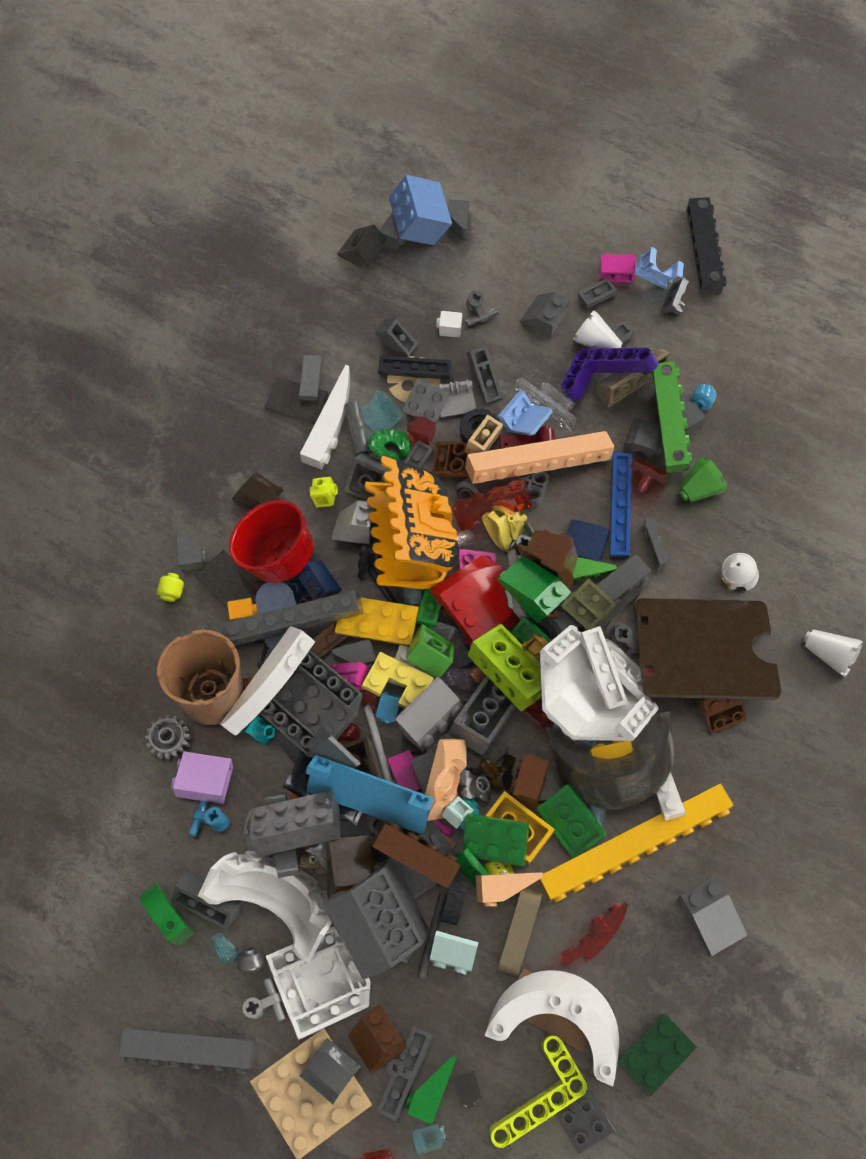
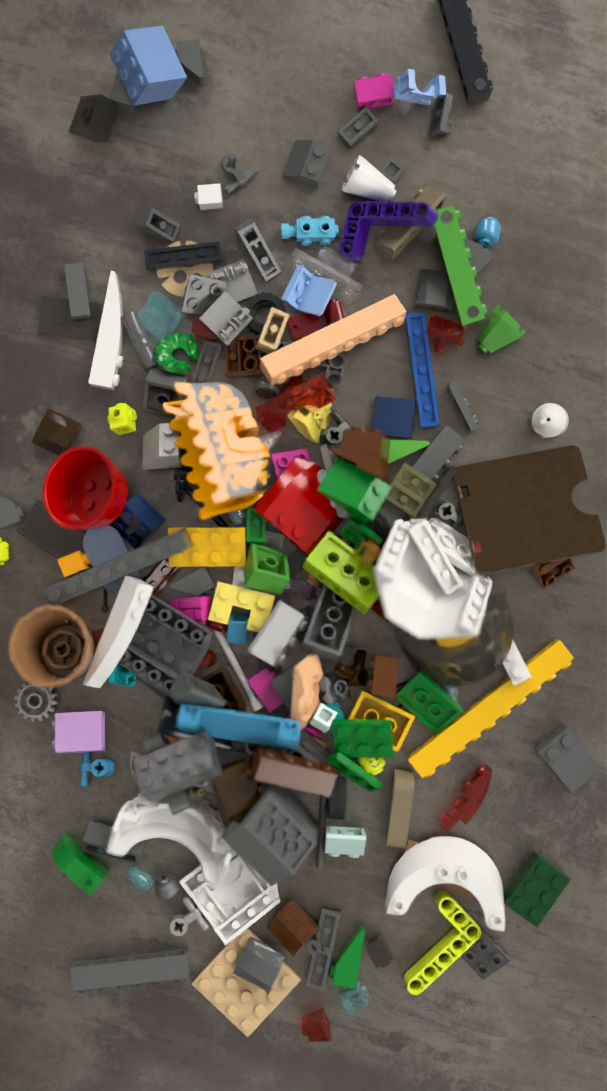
camera: 15 degrees left, 20 degrees up
light nougat slope [475,872,543,906] -> none
none -> light grey hinge [199,291,253,346]
none -> medium azure brick [281,216,339,246]

